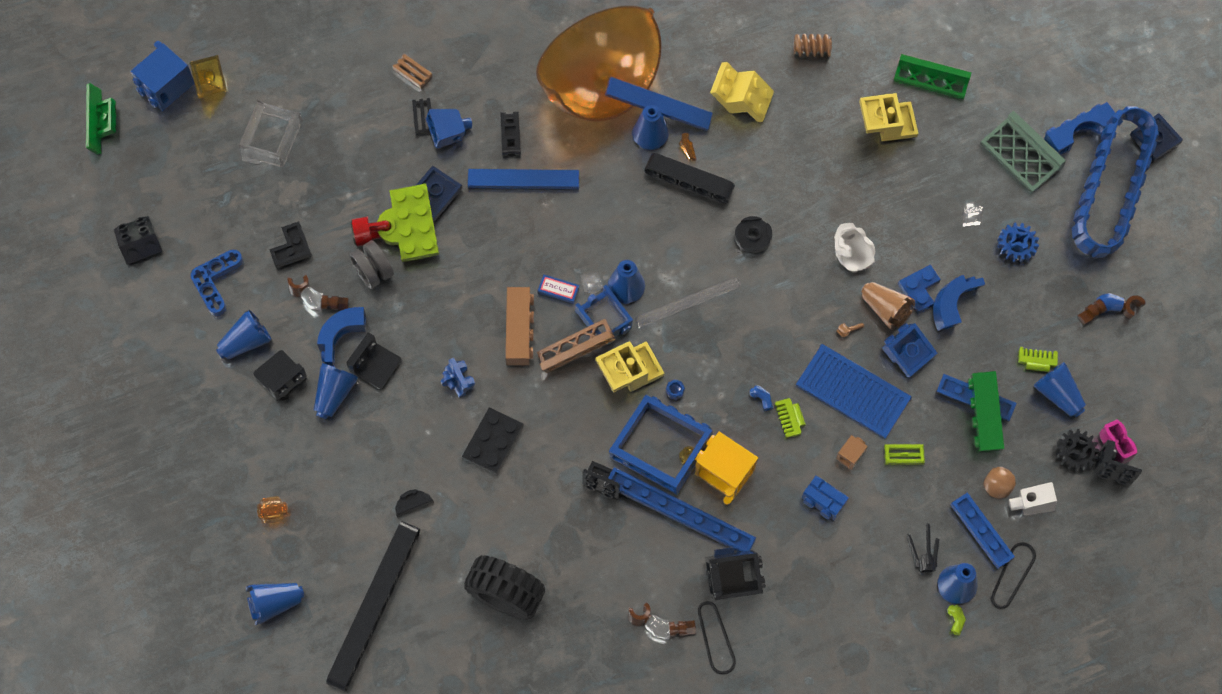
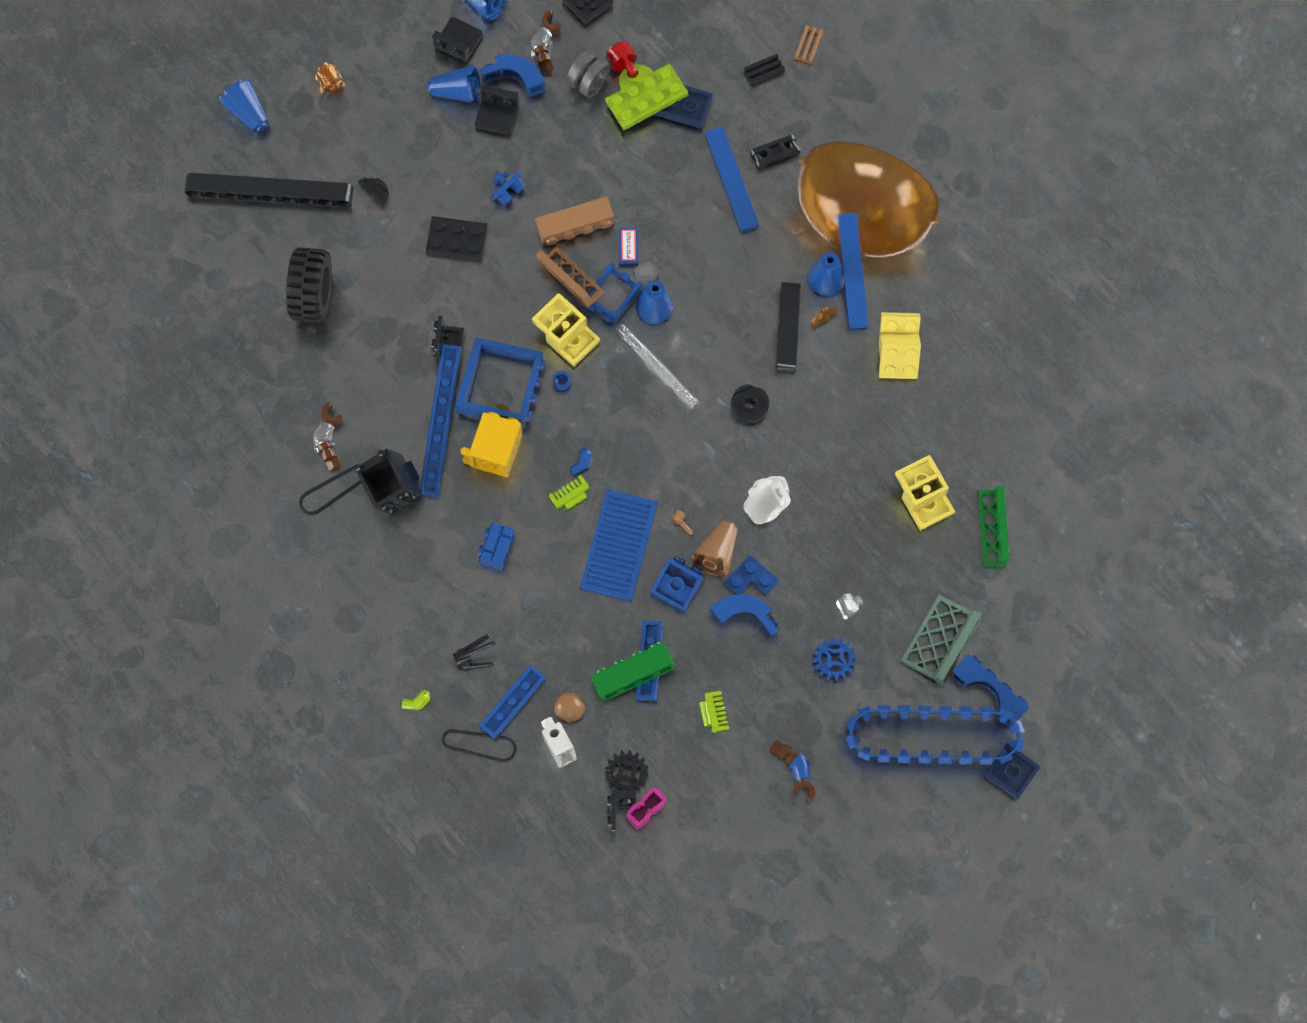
camera: 70 degrees right, 5 degrees up
blue torso [426,109,472,149] -> none
medium nougat piece [794,34,832,57] -> none
medium nougat brick [836,435,868,470] -> none
lime tile [884,444,925,465] -> none
blue cone [938,563,978,604] -> none
blue cone [1033,362,1086,417] -> none

